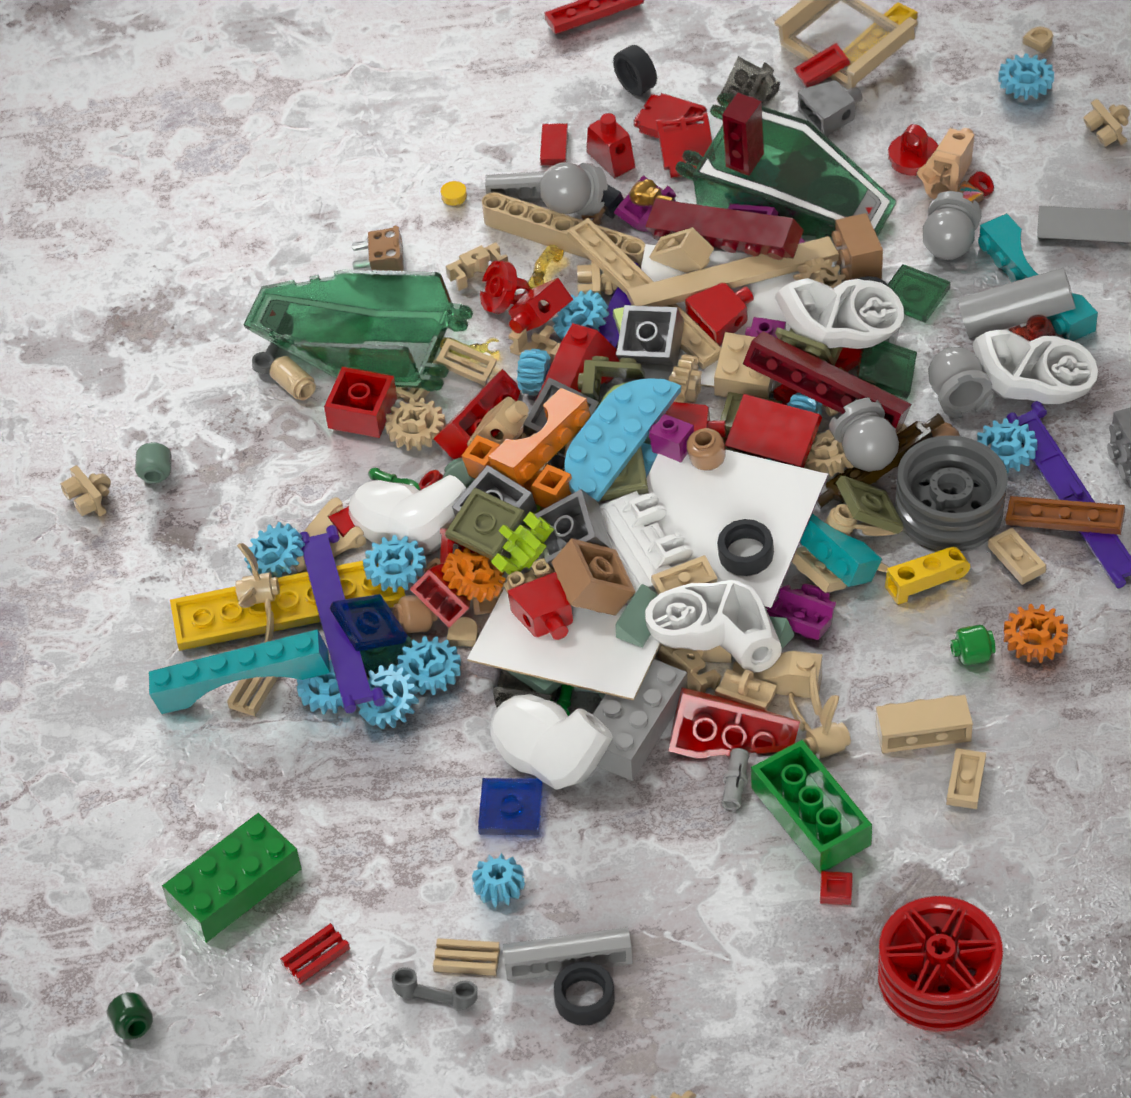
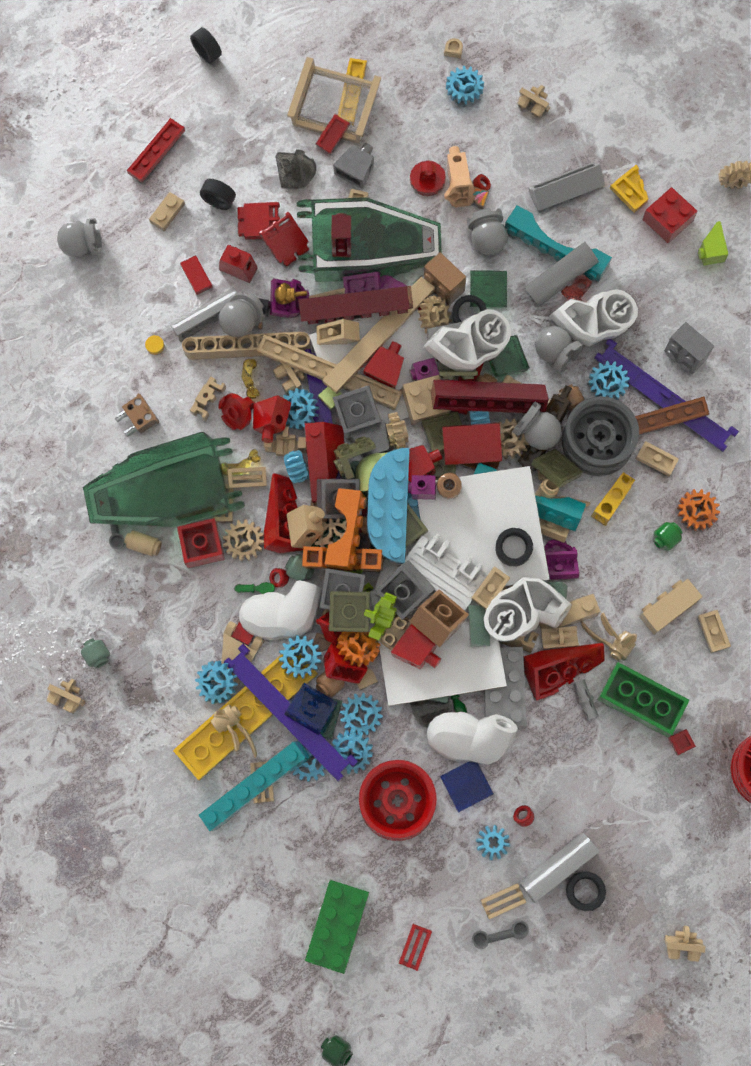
camera: 30 degrees left, 25 degrees up
none -> light grey tile [57,218,102,257]
none -> tan plate [149,192,185,231]
none -> red wheel [359,760,437,841]
none -> red piece [513,805,535,827]

